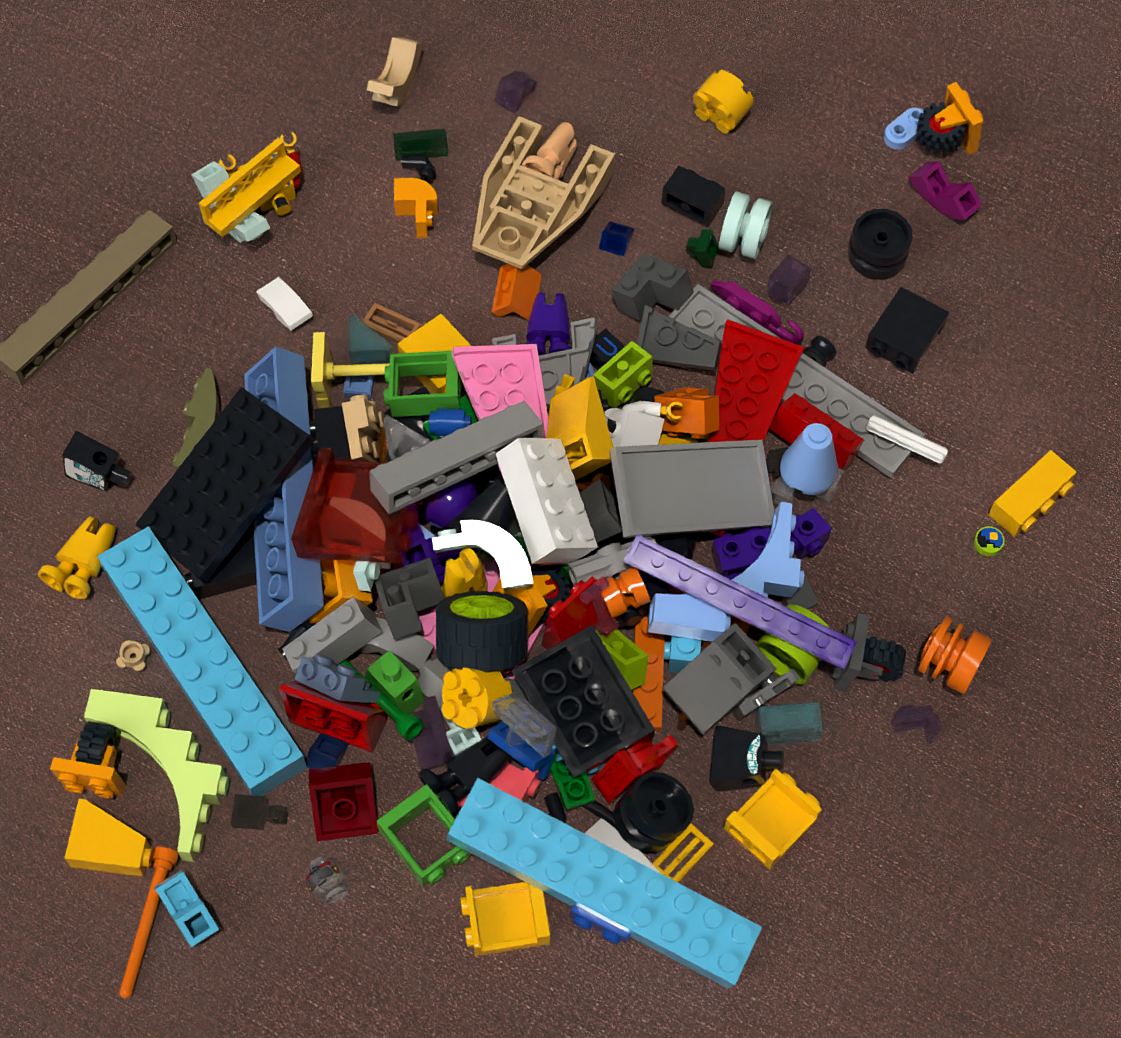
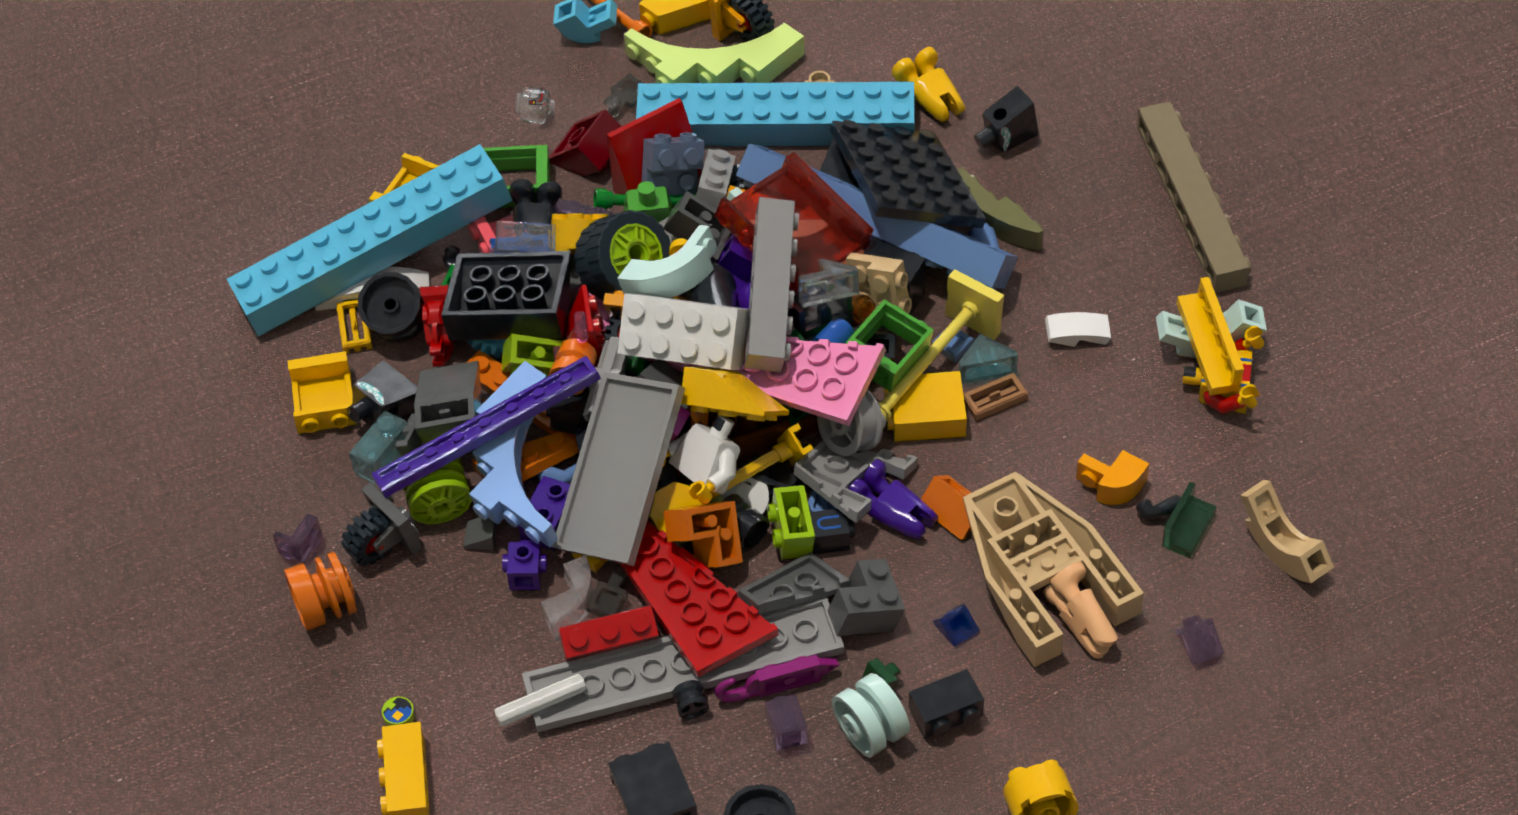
camera: 130 degrees right, 10 degrees down
light blue cone [780,423,838,495] -> none

